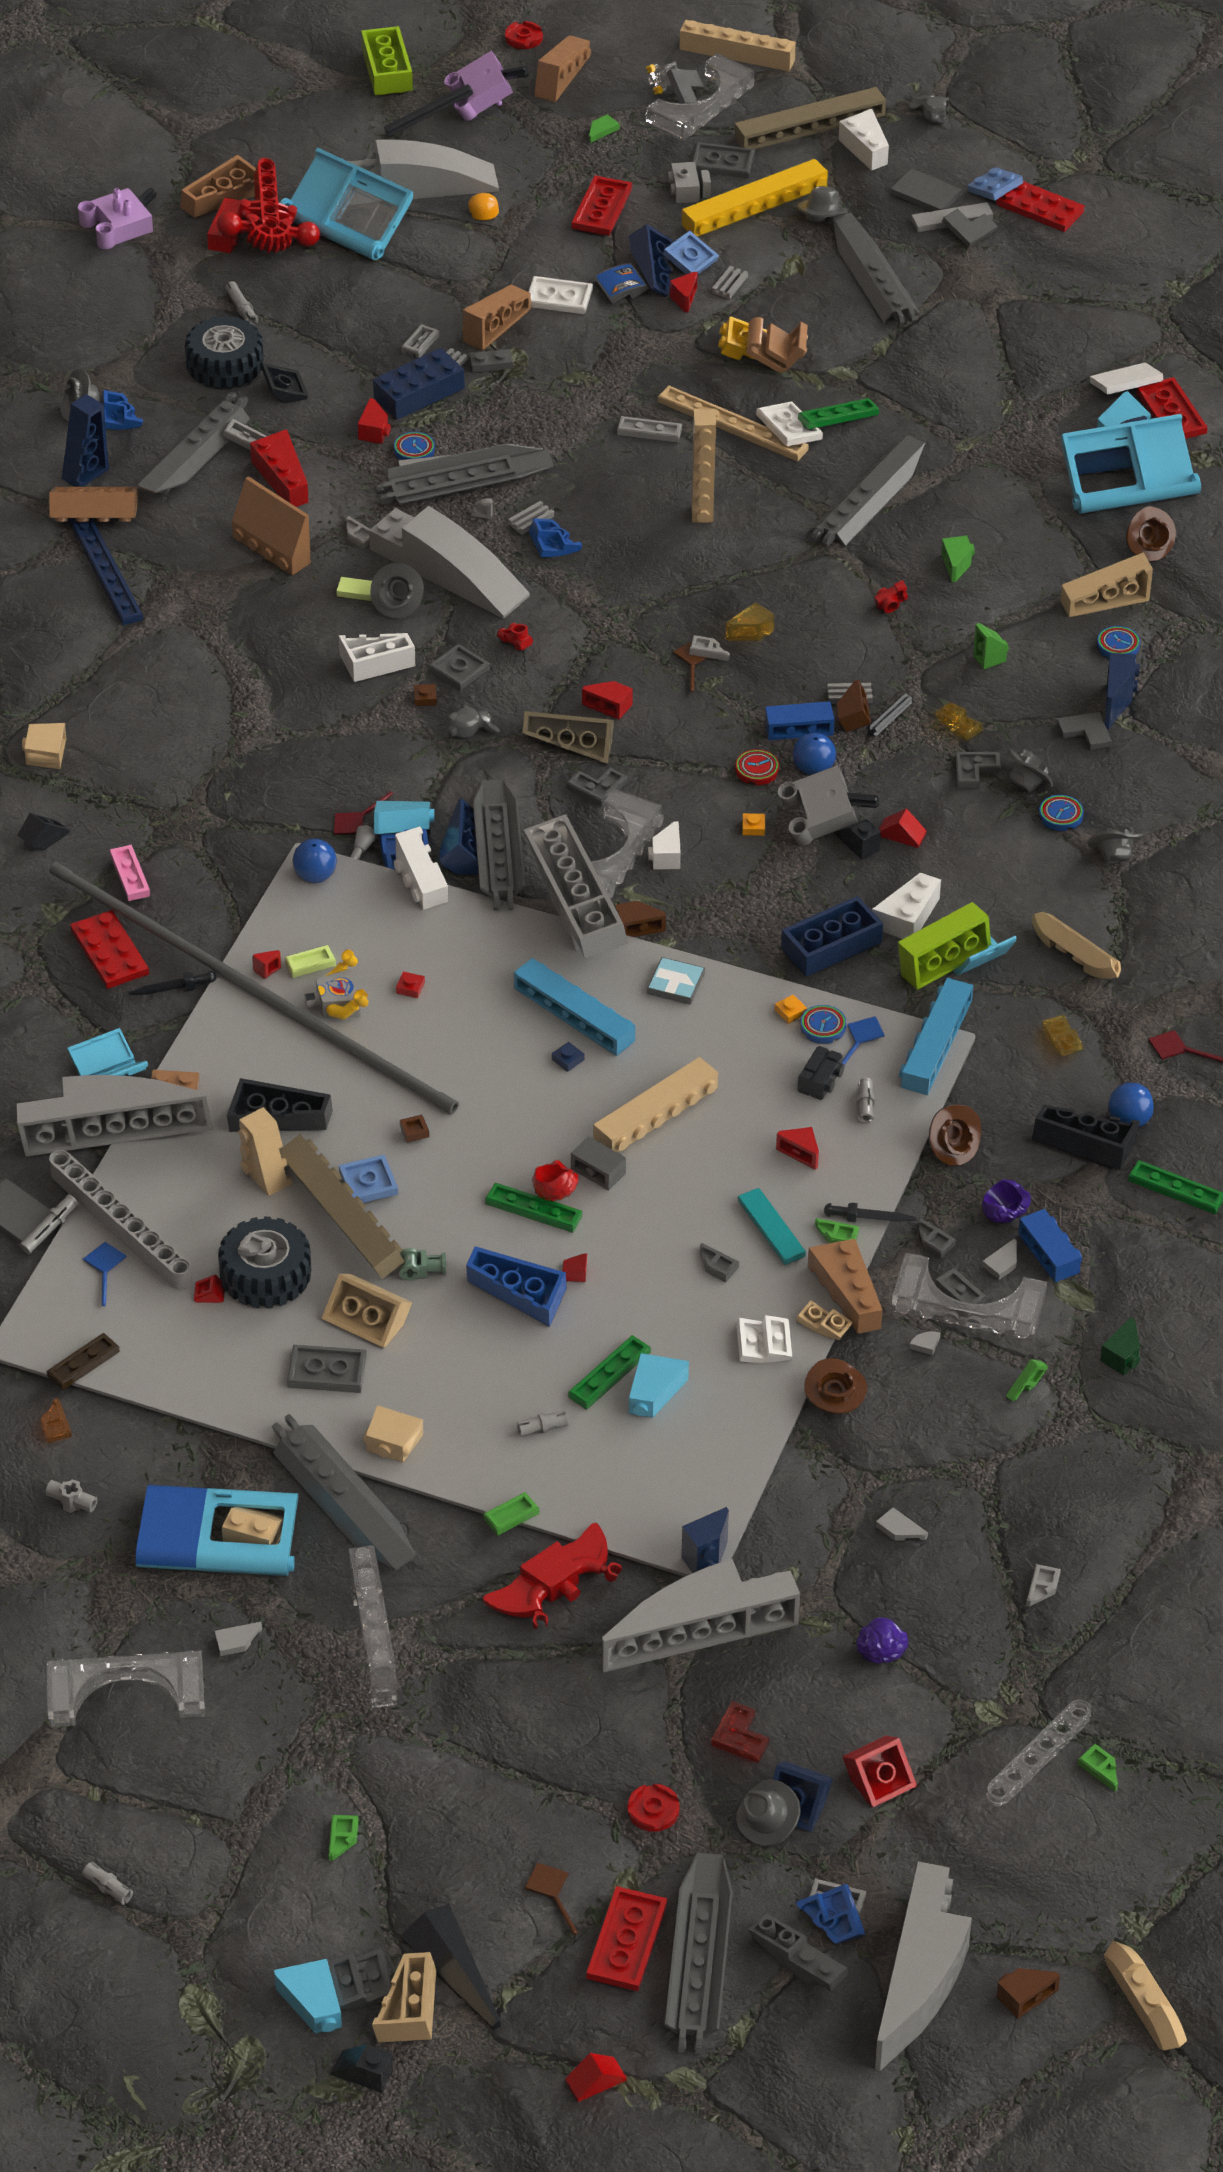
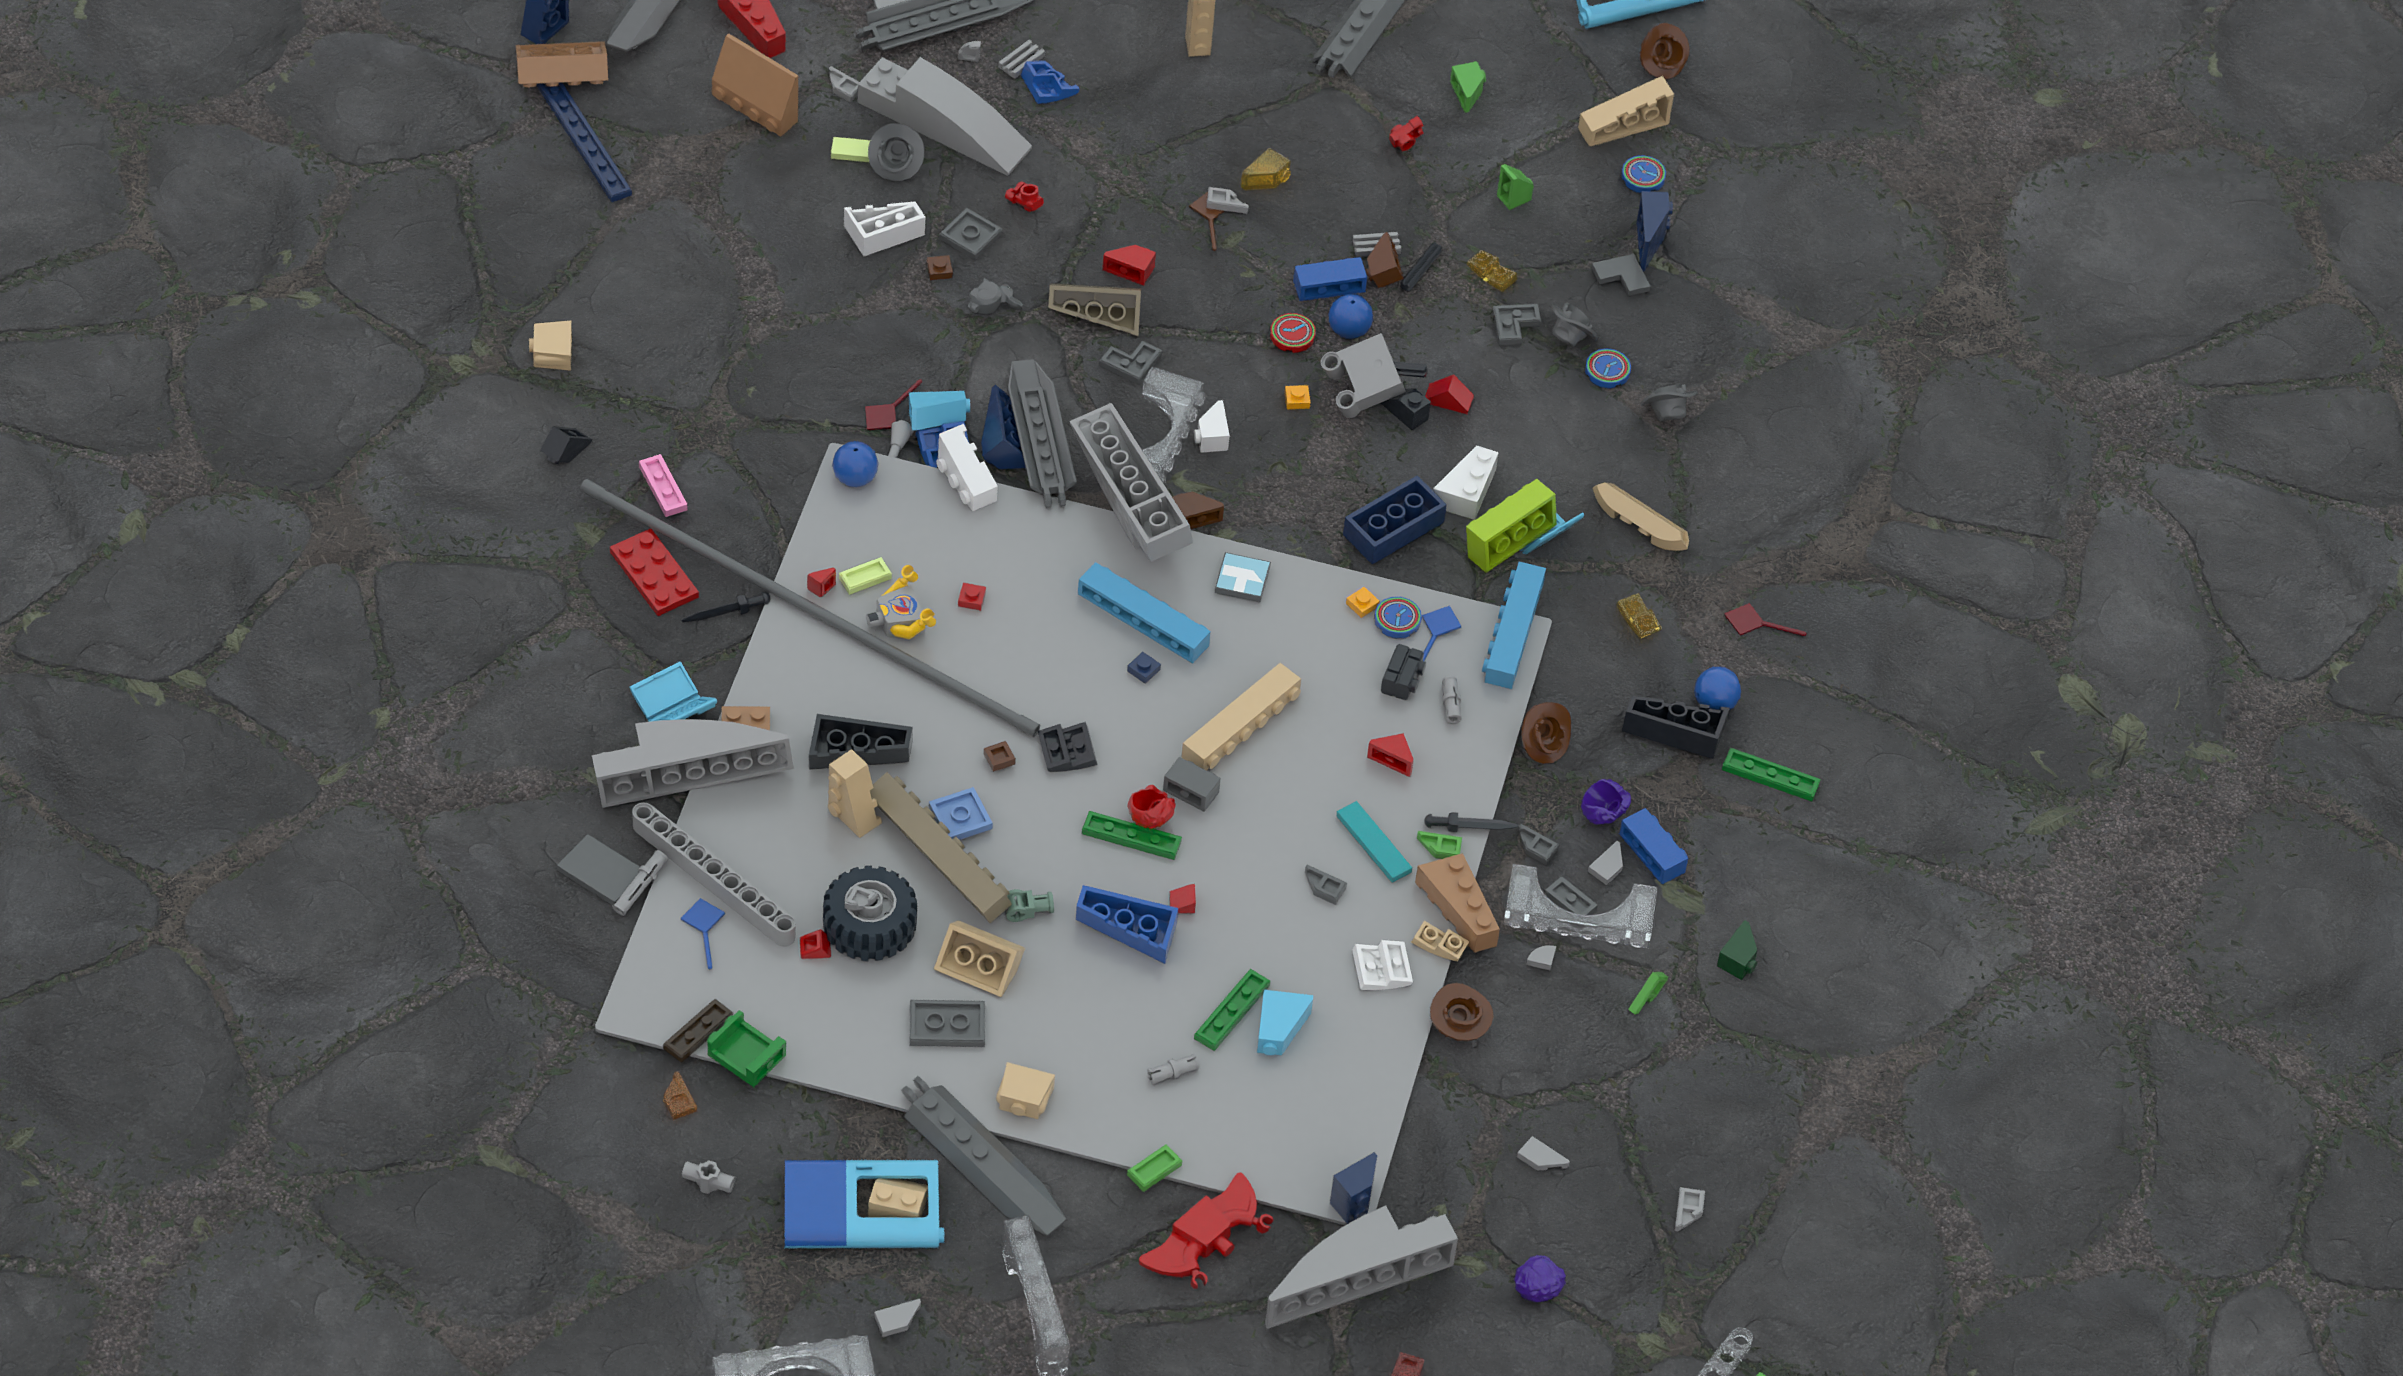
camera: 10 degrees left, 5 degrees up
none -> green panel [707,1010,786,1087]
none -> black slope [1038,721,1098,772]

